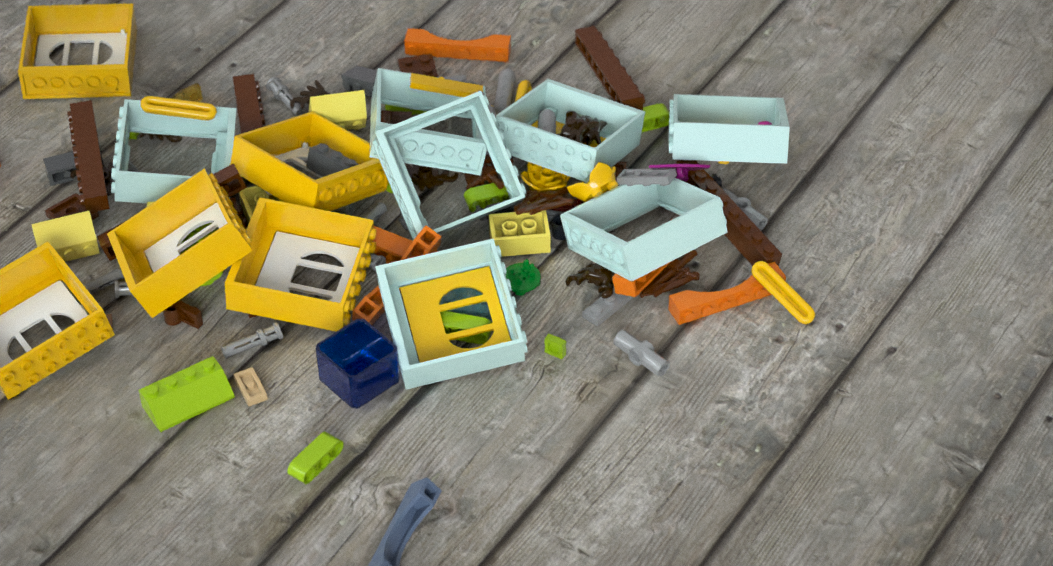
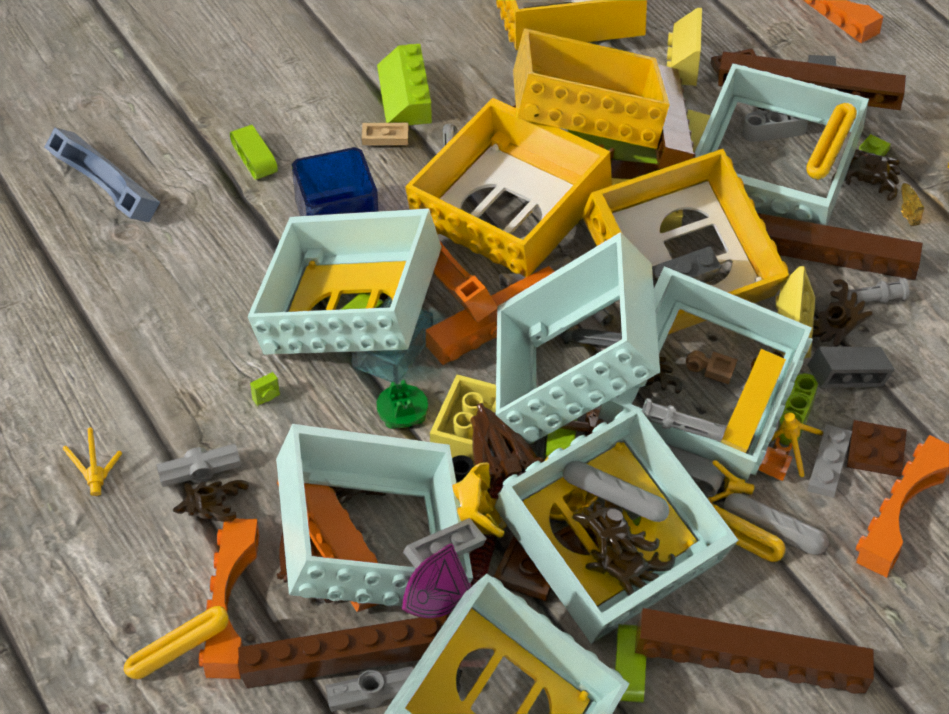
camera: 115 degrees right, 5 degrees up
none -> yellow plant [63,427,122,496]
none -> dark brown animal [173,480,249,522]

